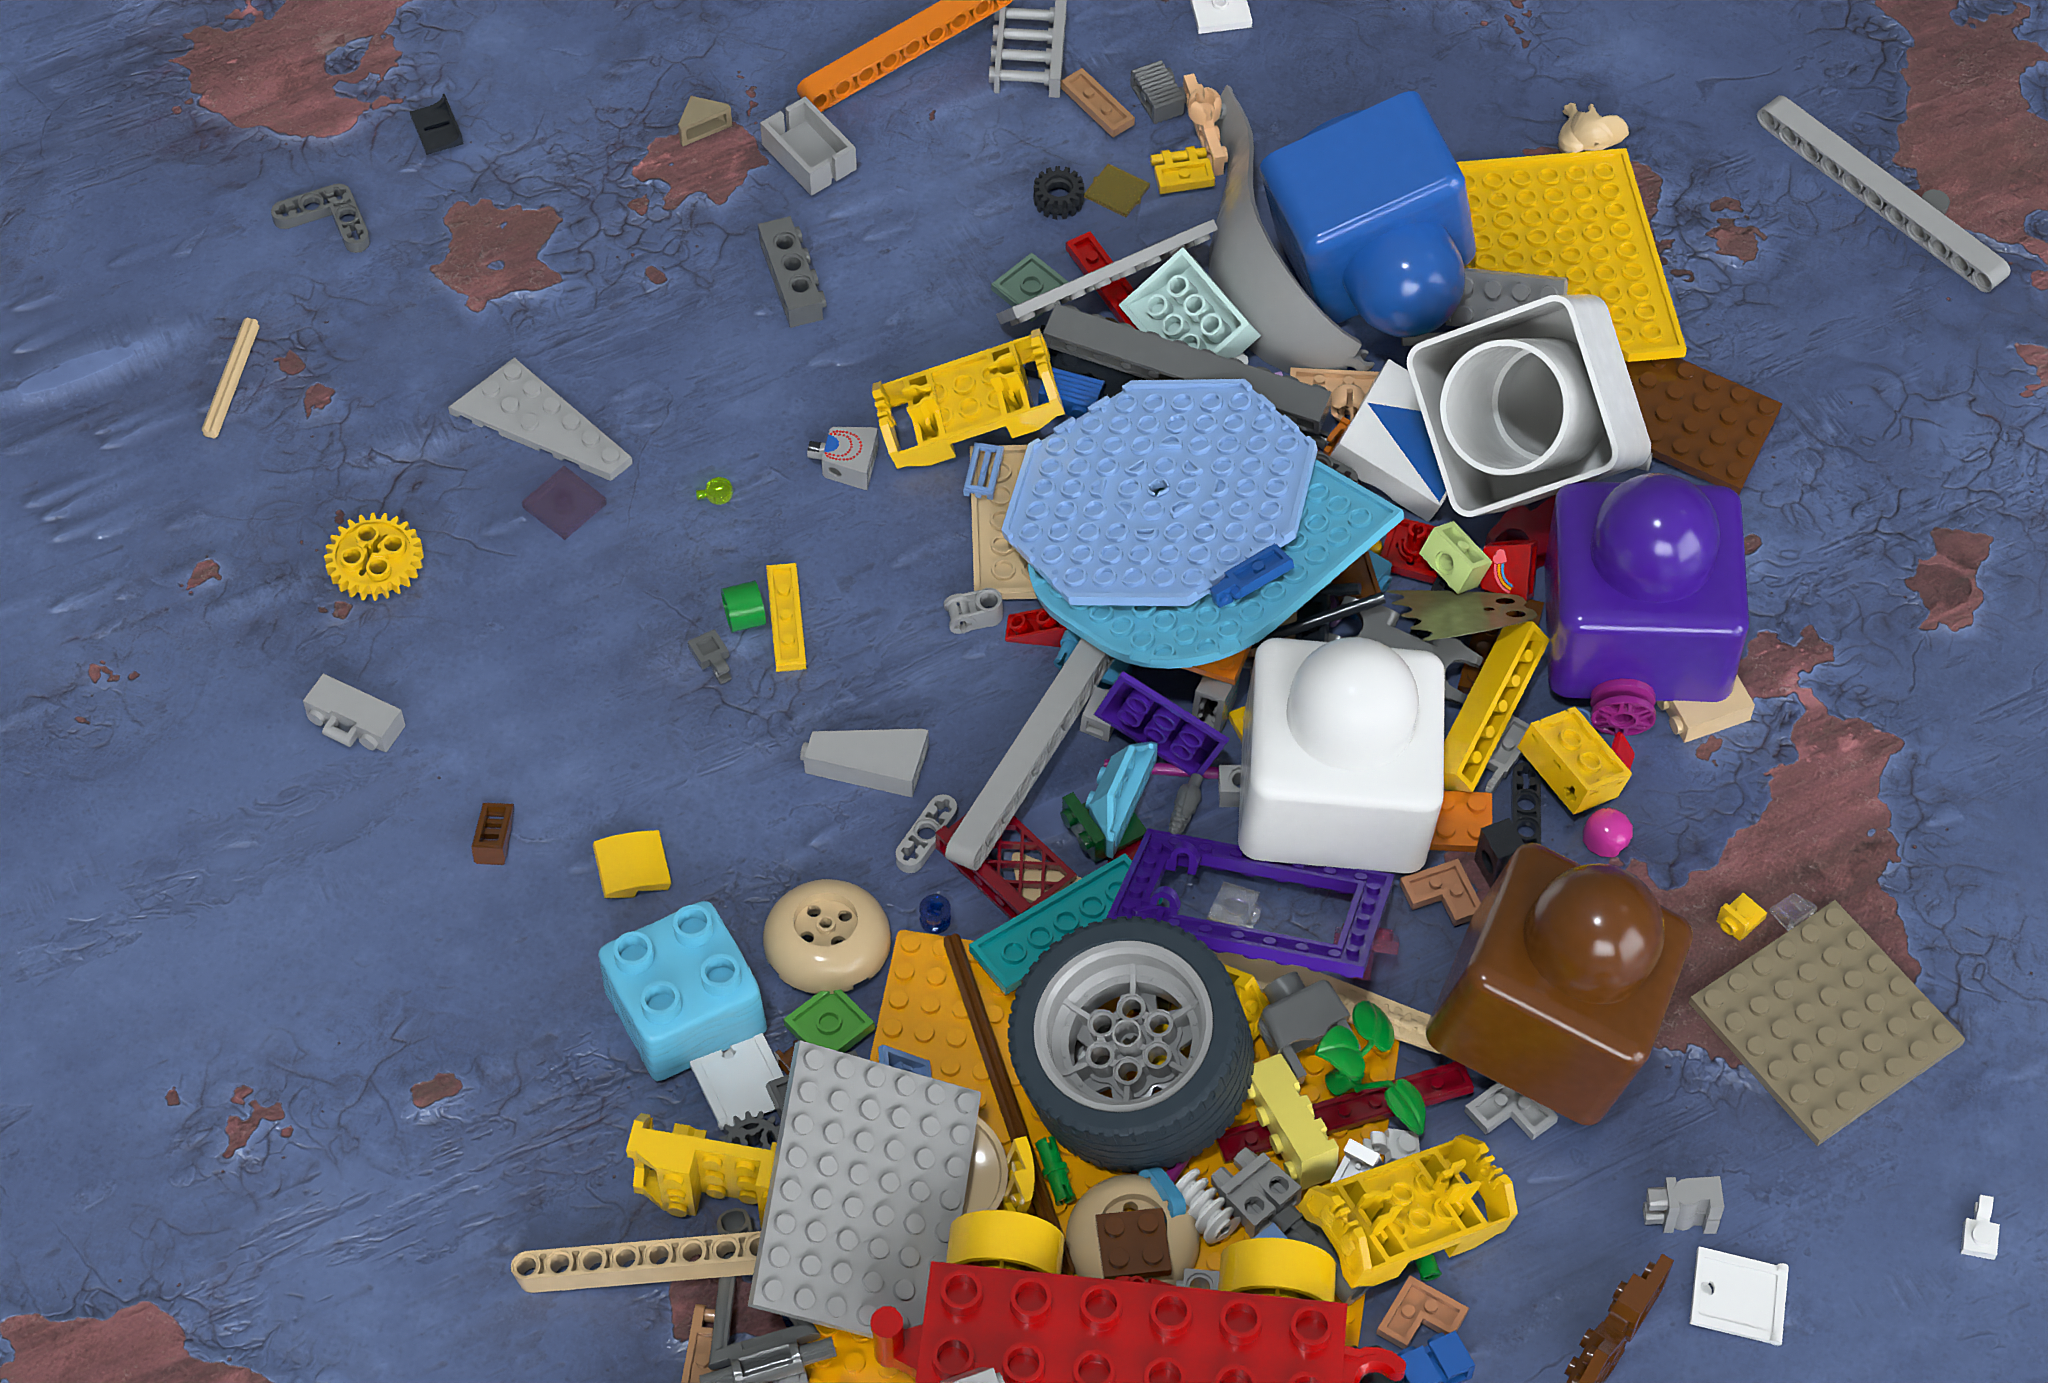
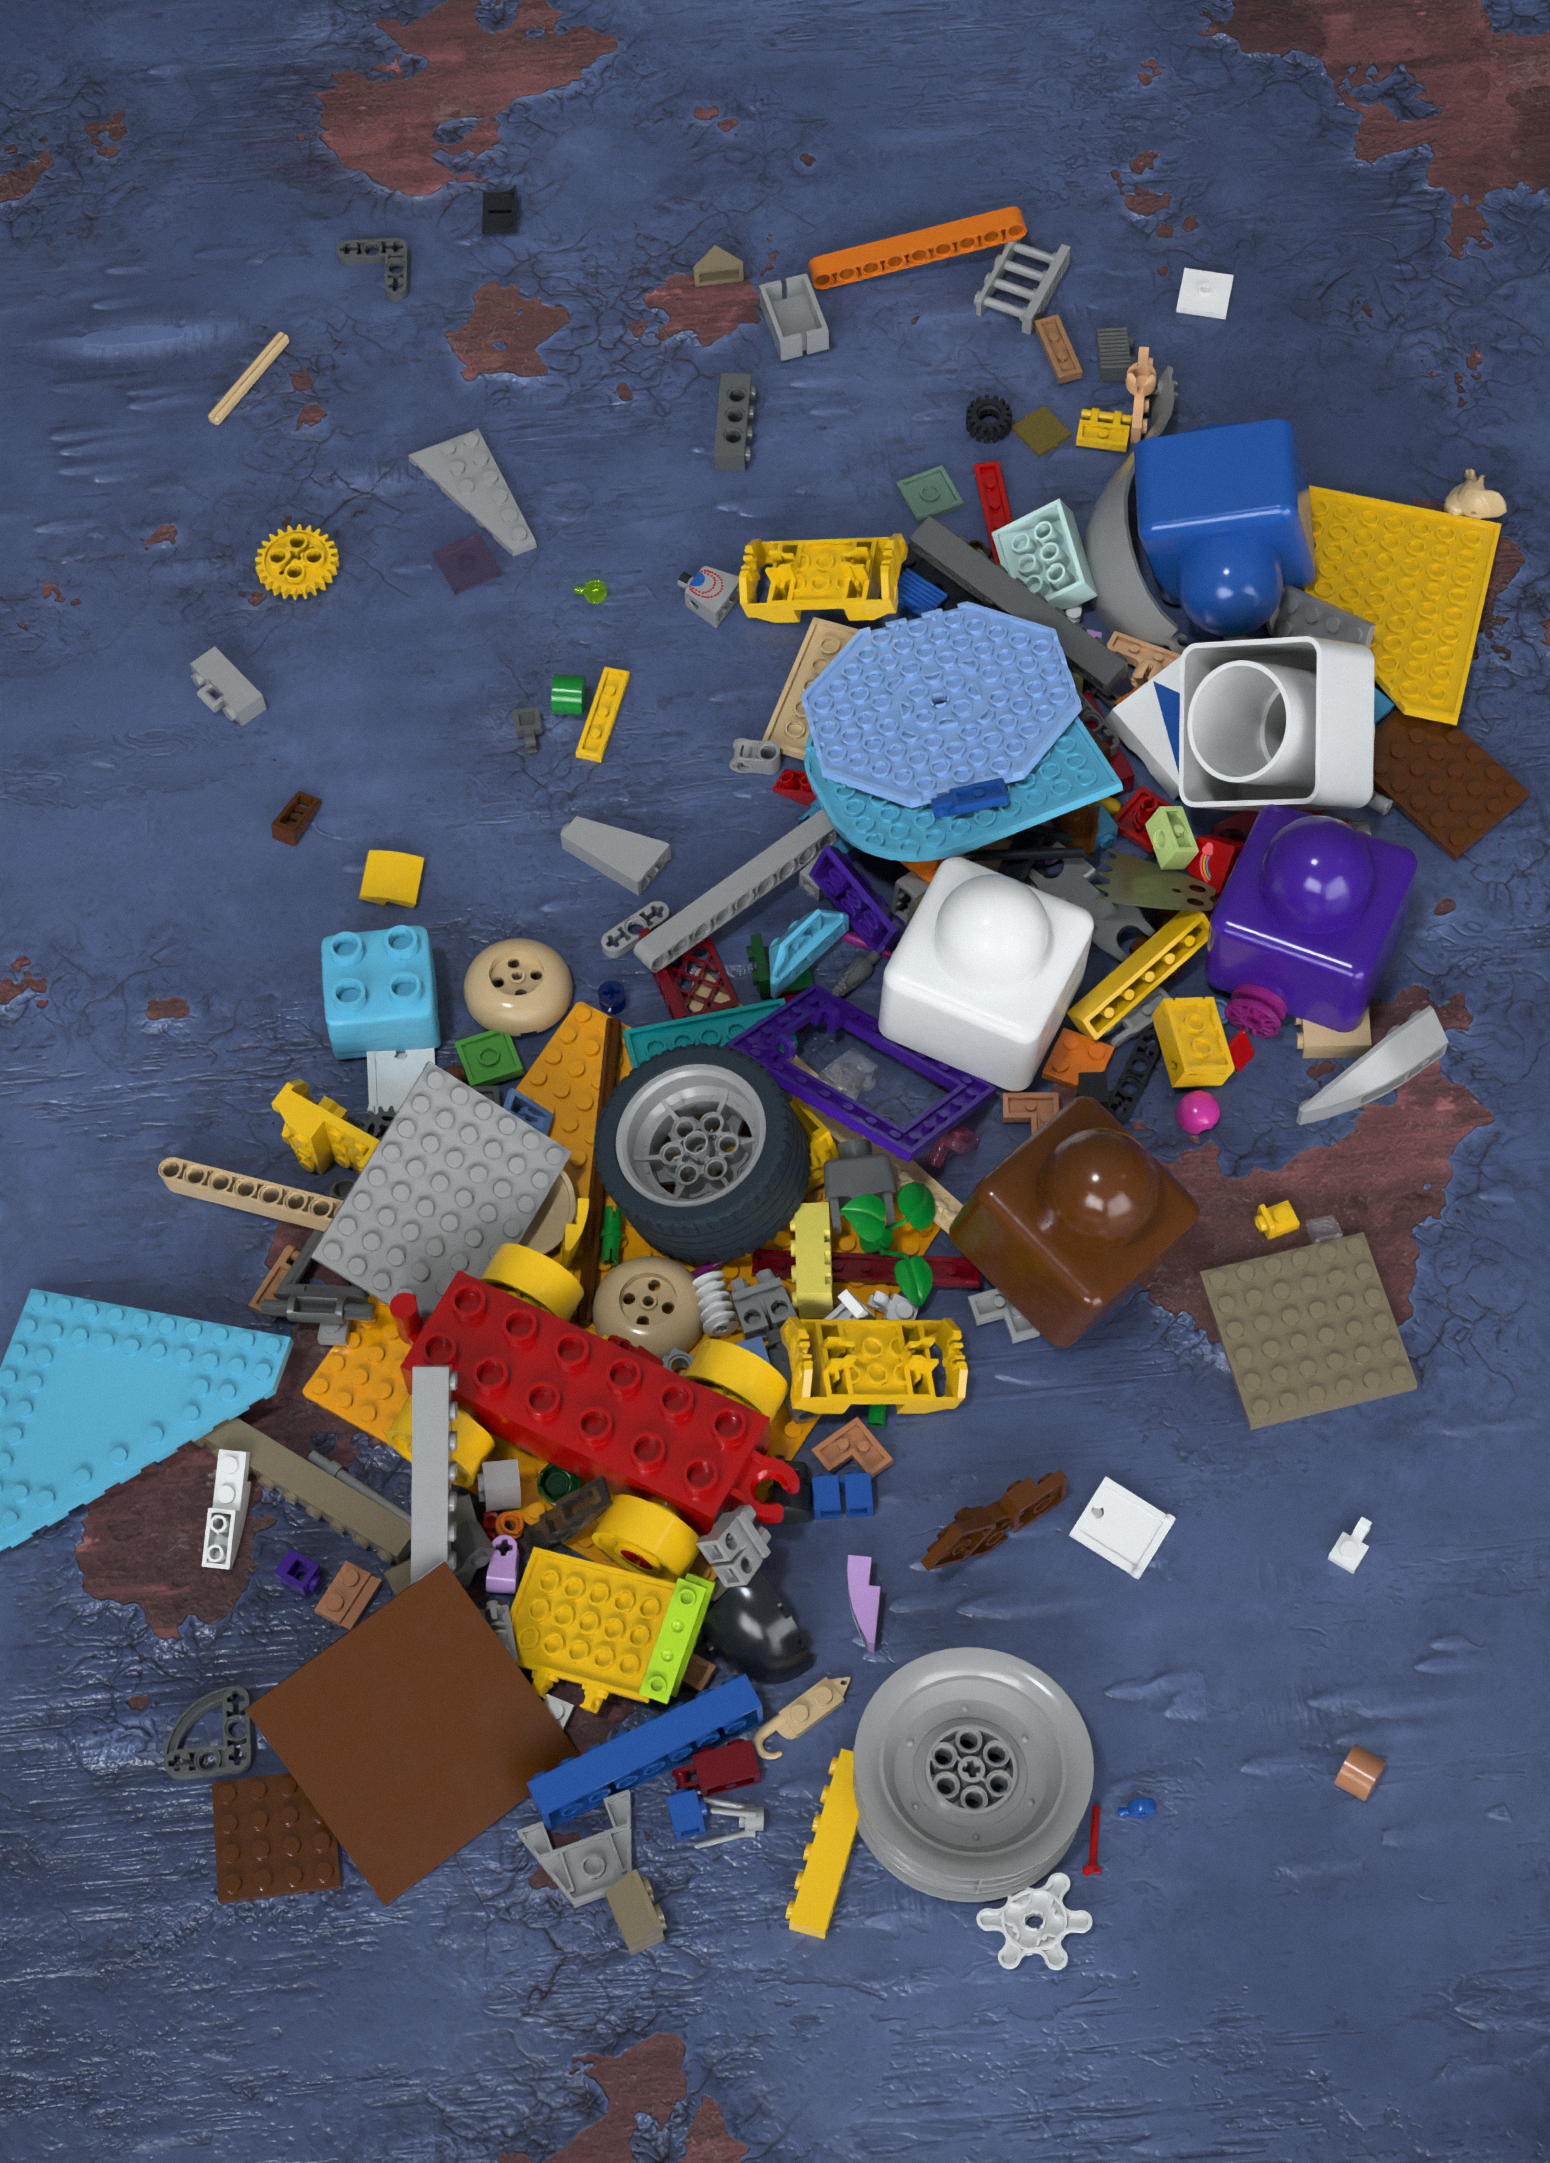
camera: 25 degrees right, 5 degrees up
medium blue tile [963,442,1004,500] -> none
light grey plate [996,219,1218,326] -> none
reddish brown plate [1095,1208,1172,1280] -> none
dark azure beam [1139,1167,1186,1223] -> none
light grey hips [1643,1176,1724,1234] -> none
none -> light grey wedge [1296,1005,1449,1125]

